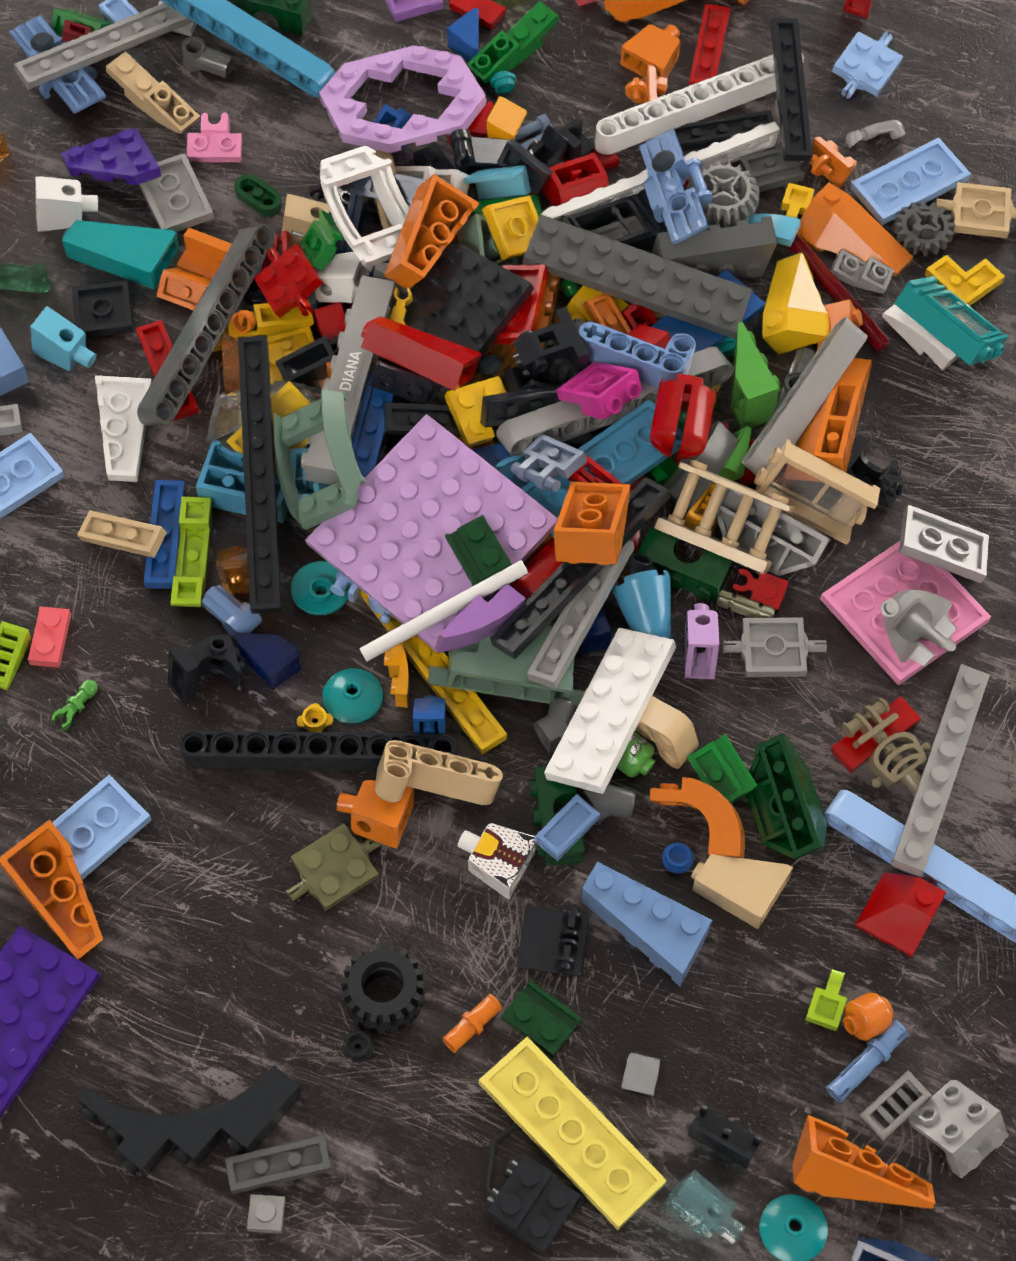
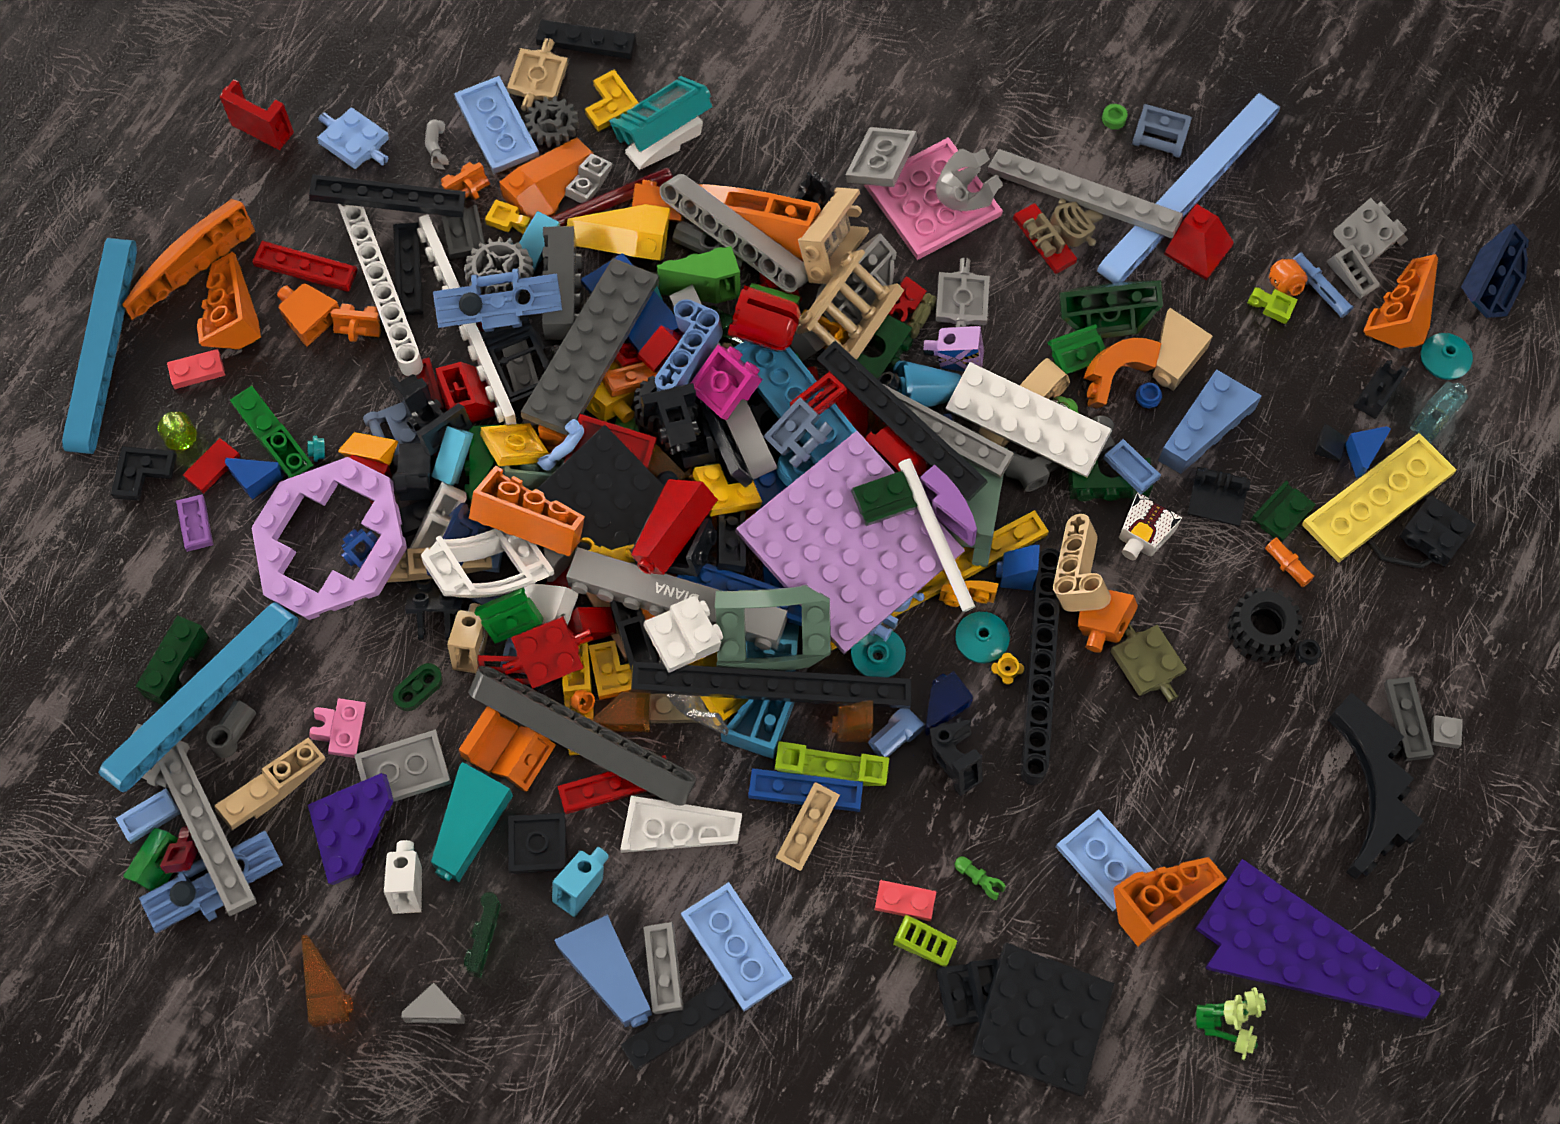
camera: 85 degrees left, 5 degrees up
orange slope [554,482,630,565] -> none
none -> light blue arm [537,419,584,471]
none -> white plate [644,595,723,673]
none -> blue slope [1345,426,1391,479]

